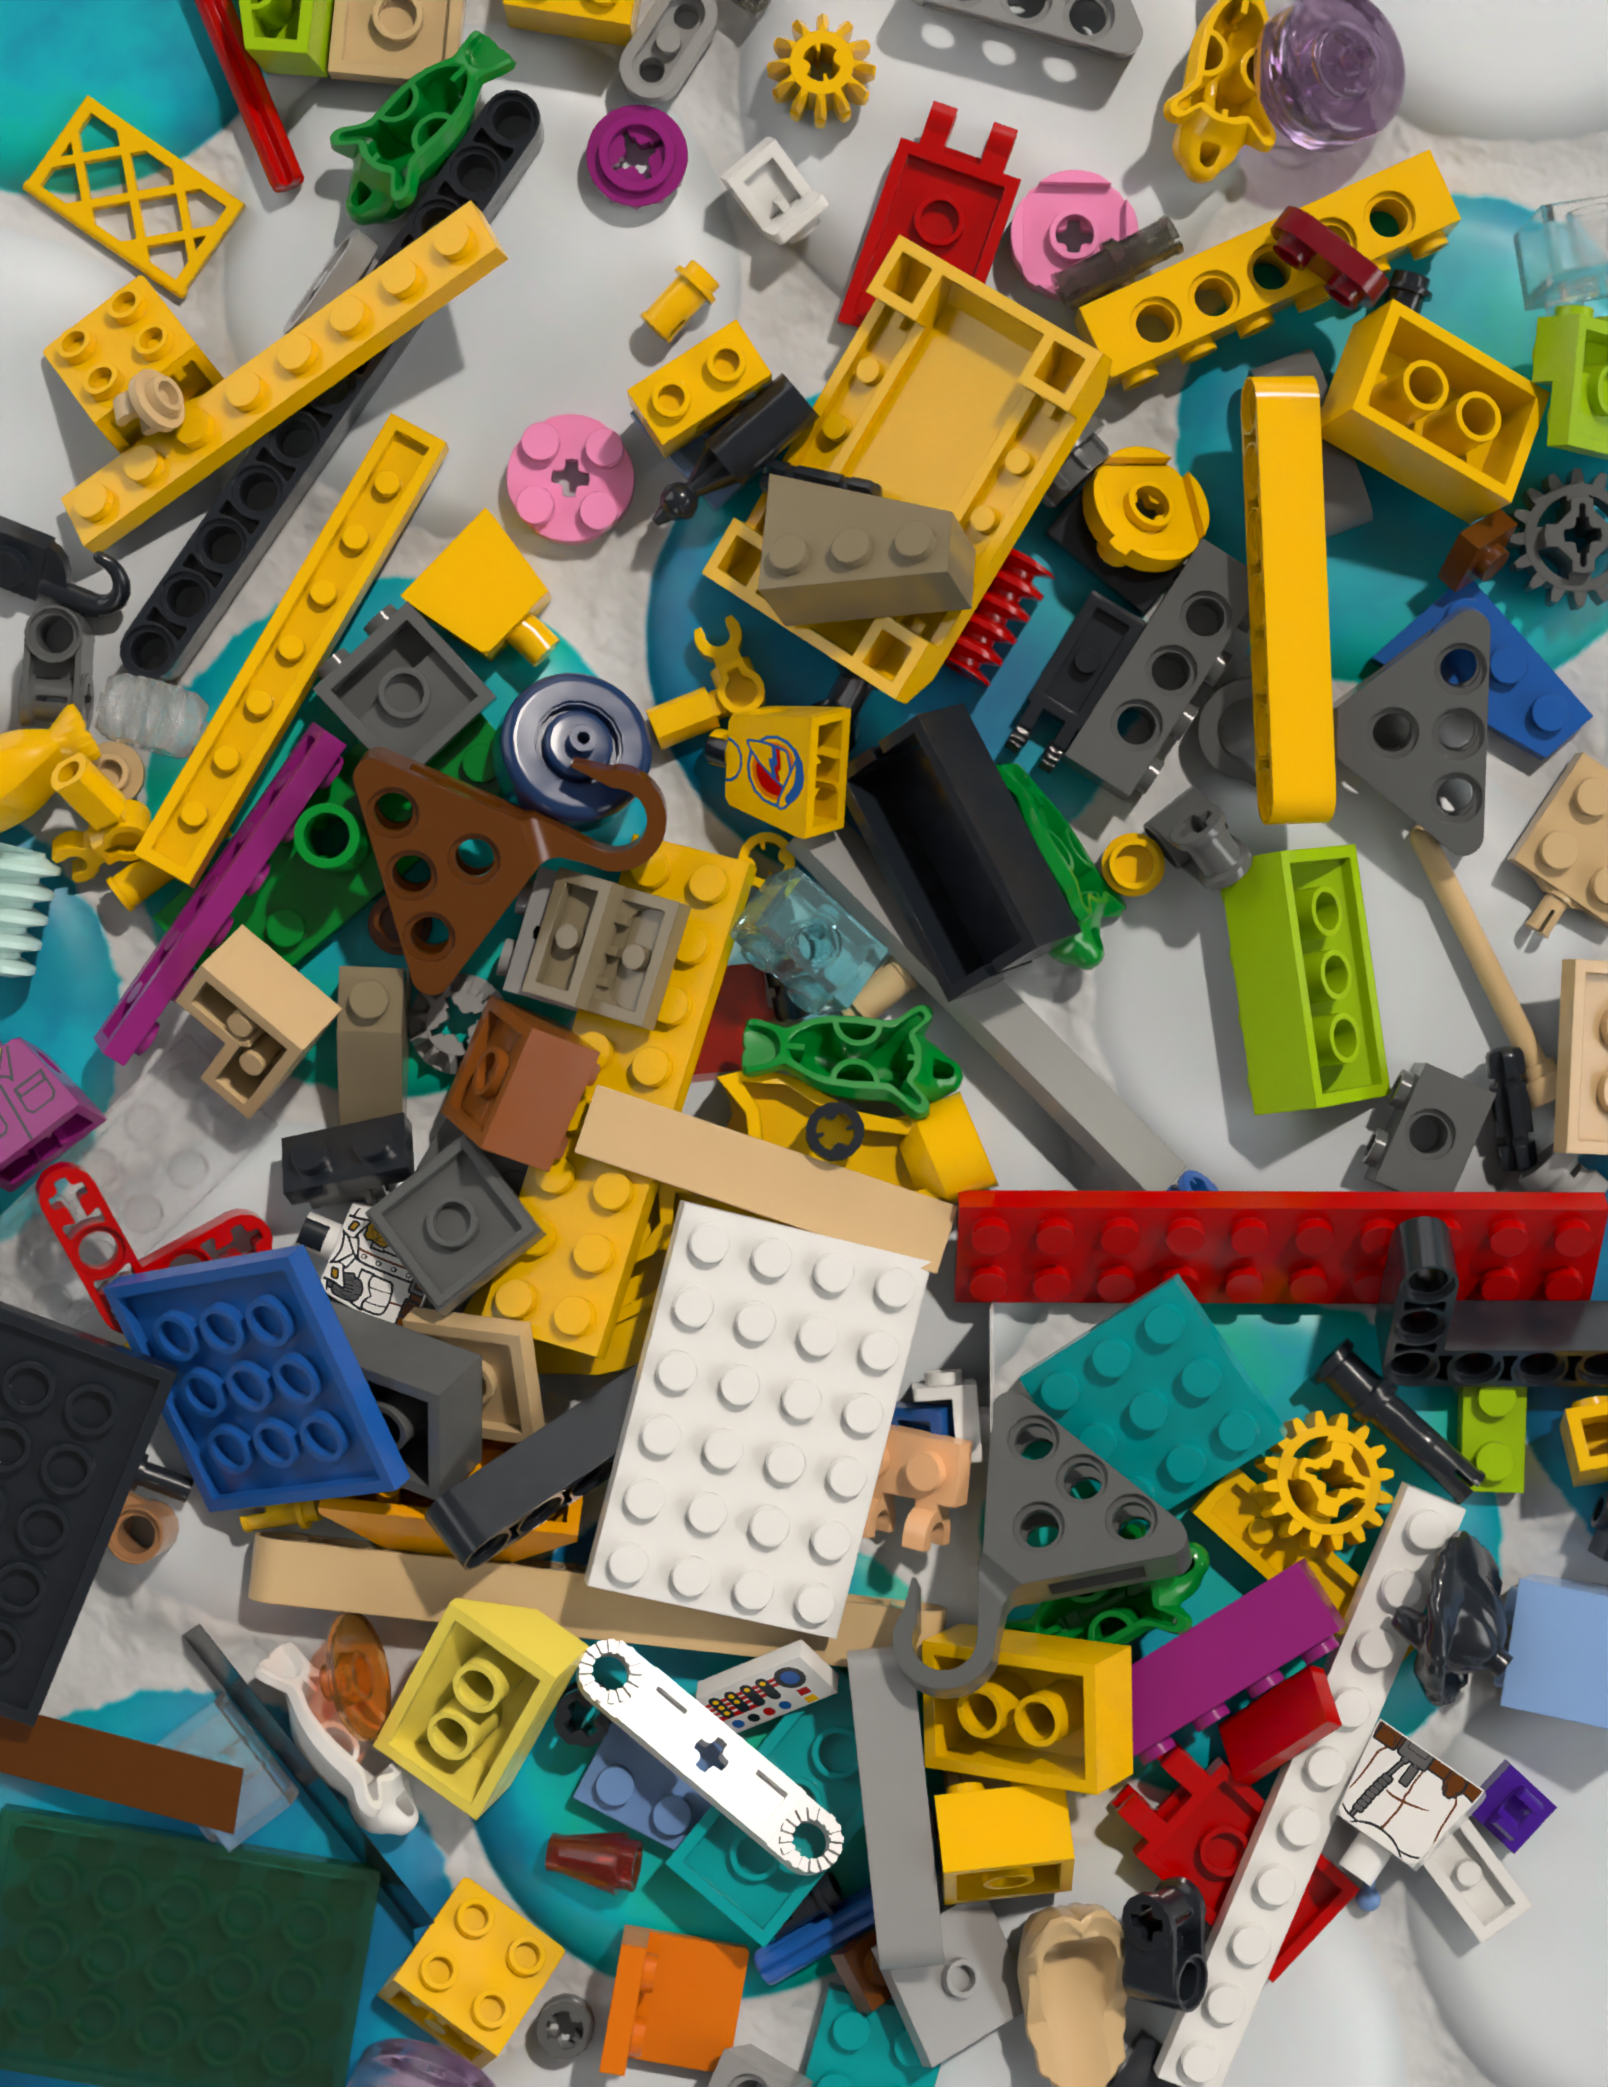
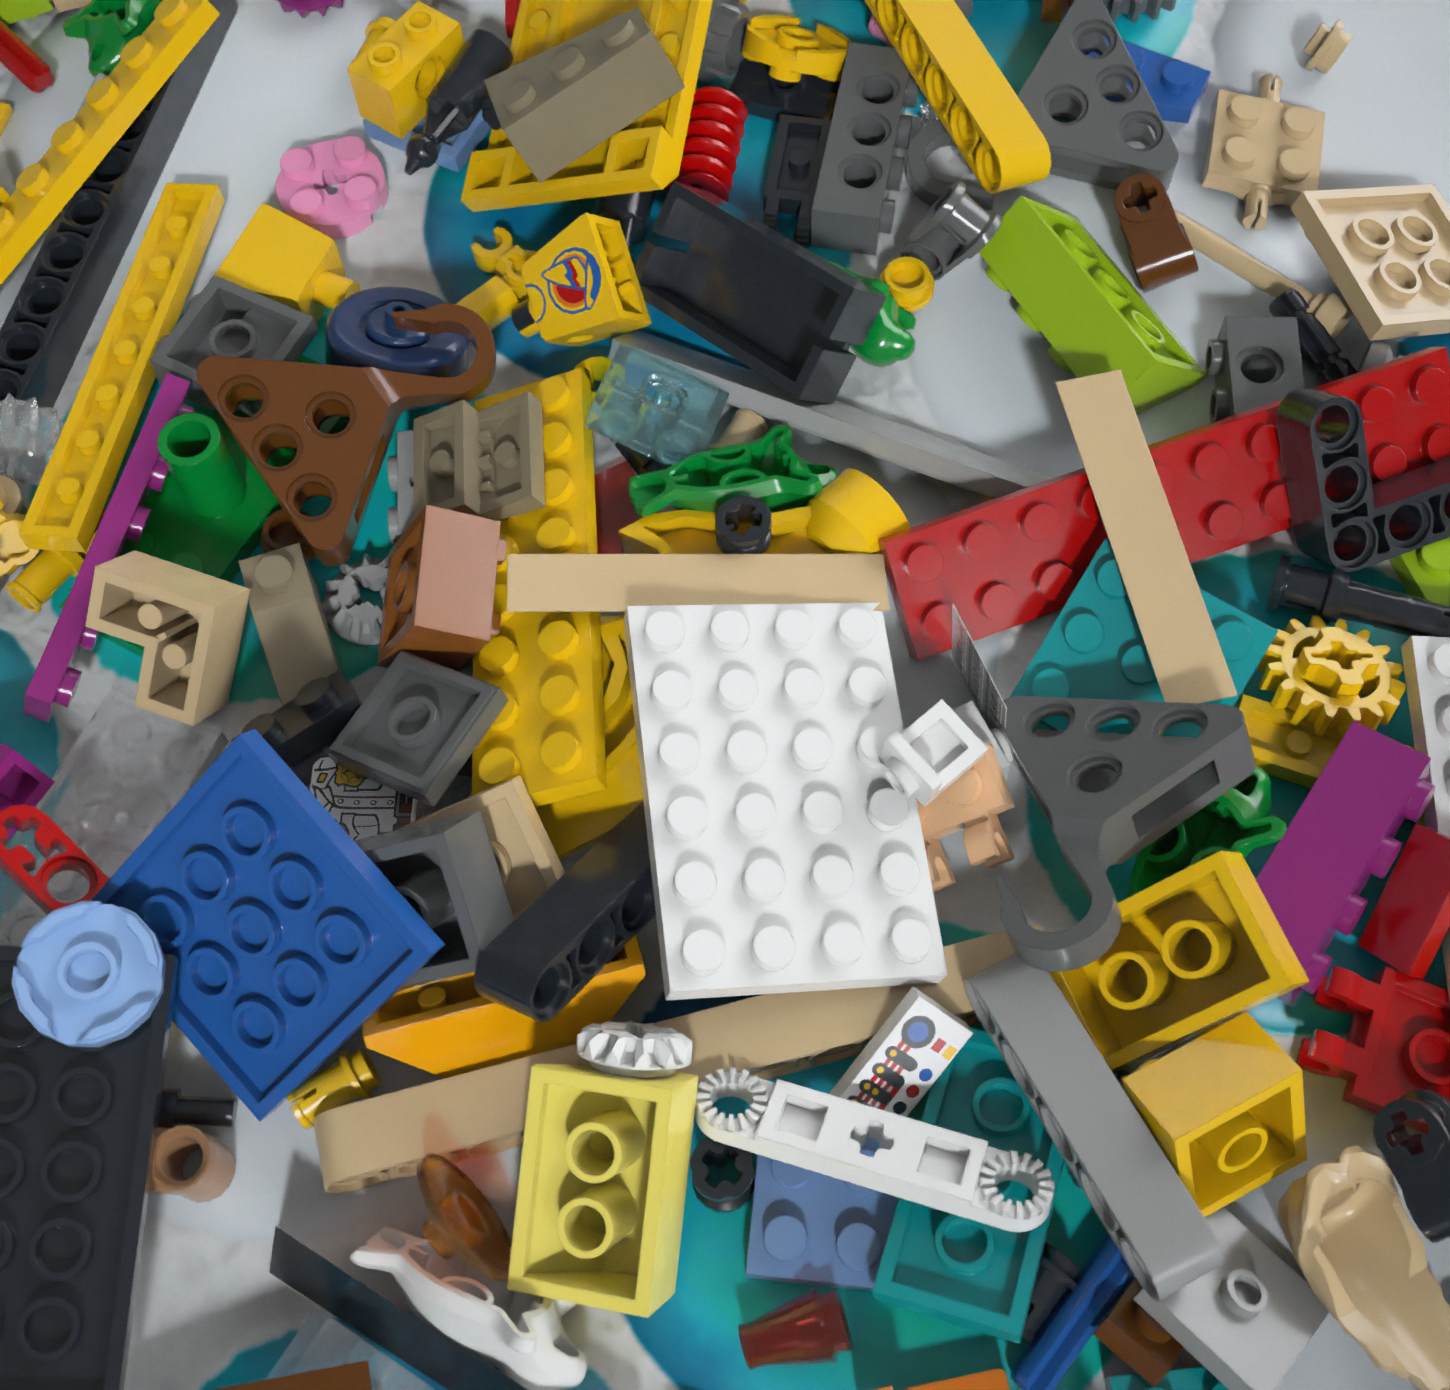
camera: 20 degrees left, 25 degrees down
none -> light blue tile [11,901,166,1047]
none -> white gear [575,1020,692,1078]
none -> white bracket [879,699,988,807]
none -> tan sticker [1055,370,1238,704]
none -> reddish brown piece [1114,173,1199,293]

